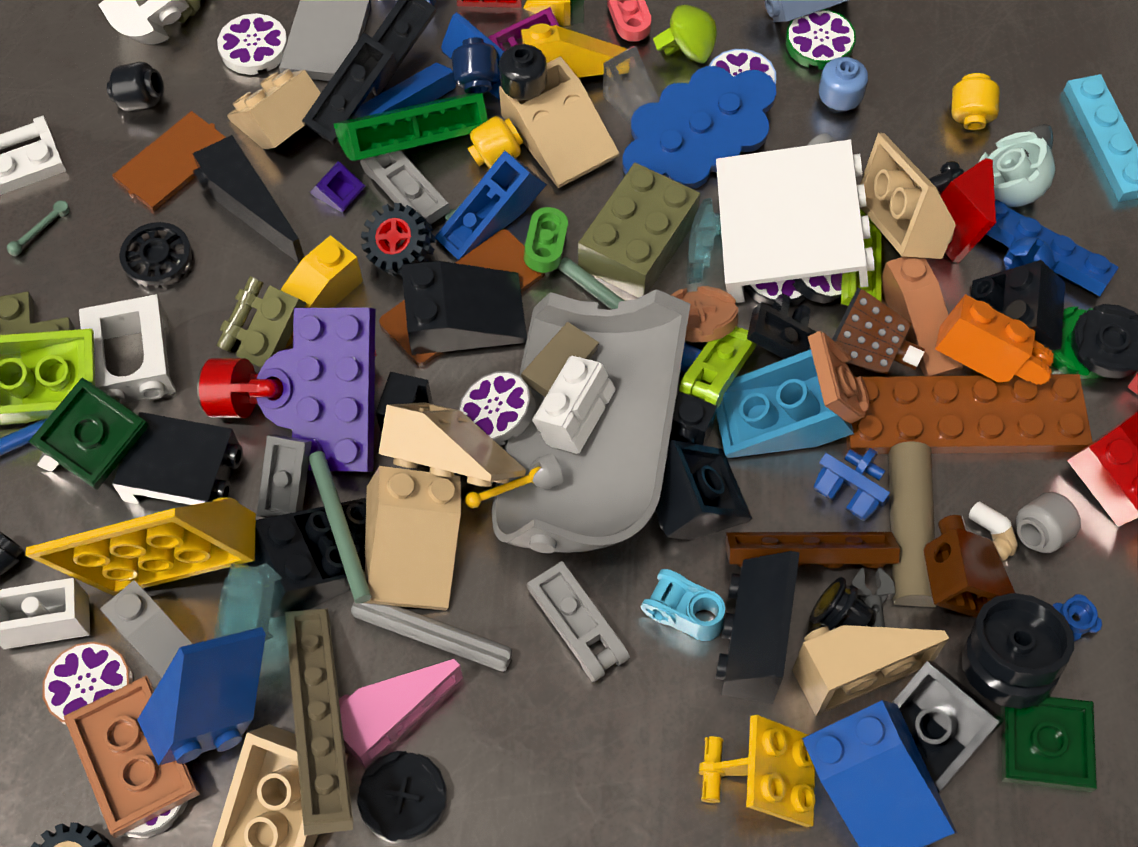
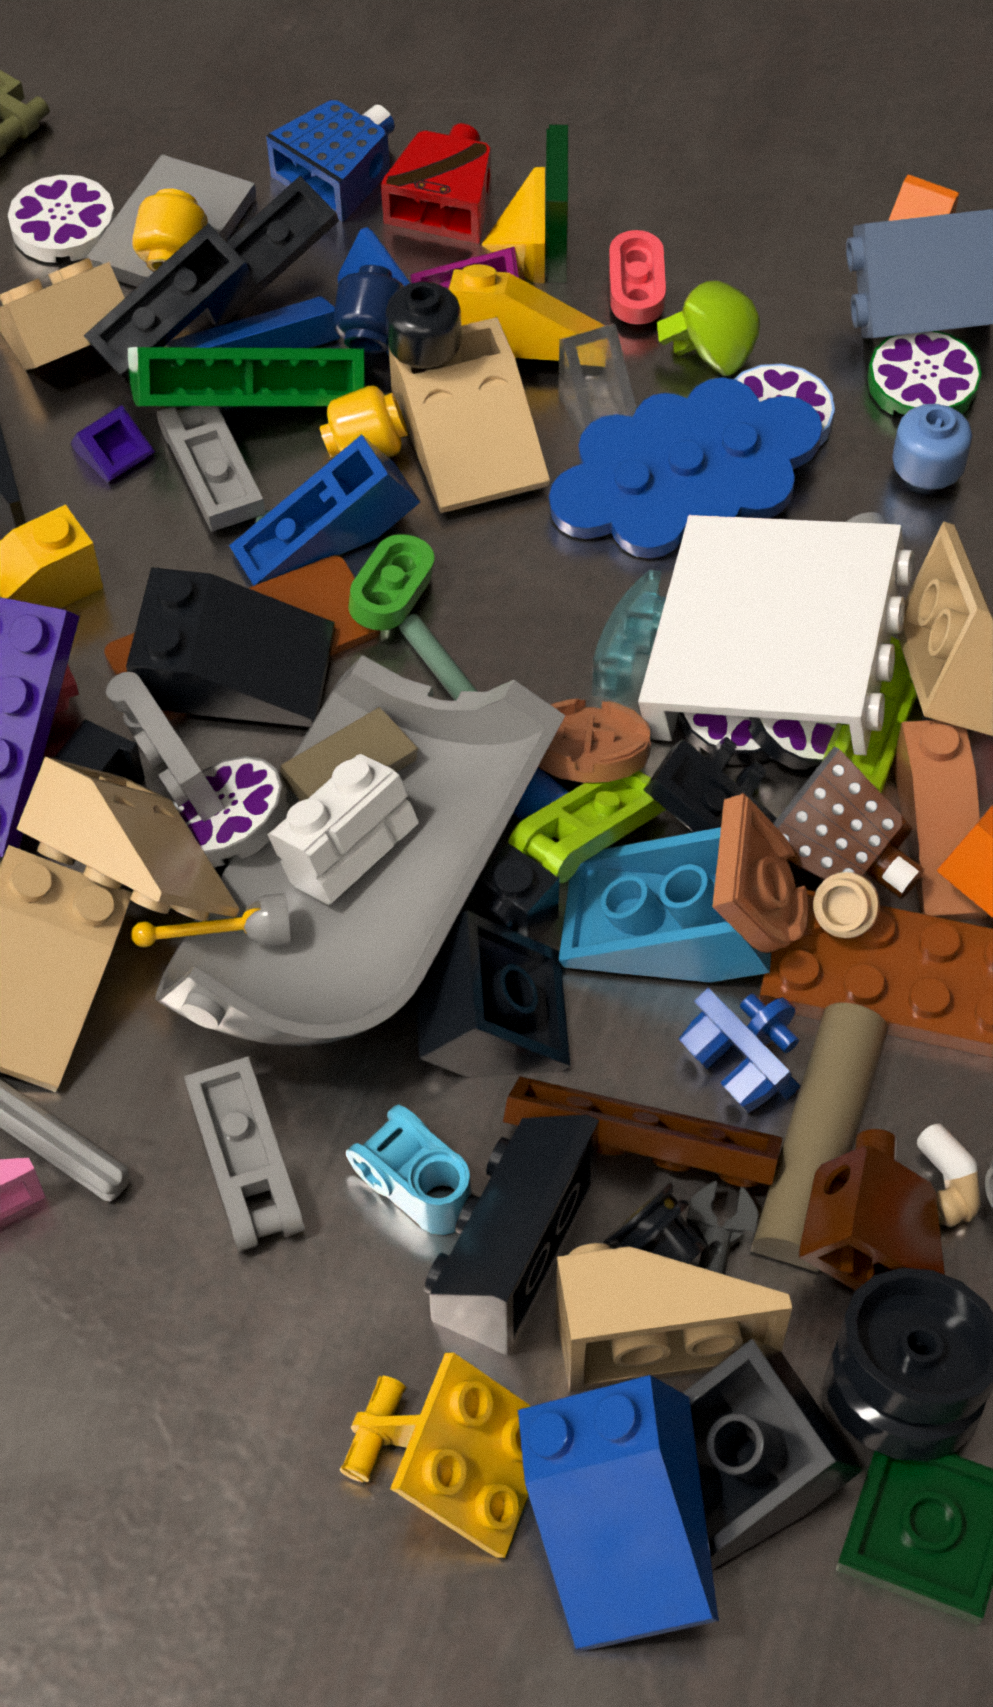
camera: 15 degrees right, 5 degrees down
black wheel [361,203,436,276] -> none
olive brick [578,162,700,298] -> none
none -> light grey plate [106,672,225,822]
none -> yellow head [132,188,208,272]
none -> tan plate [813,872,880,938]

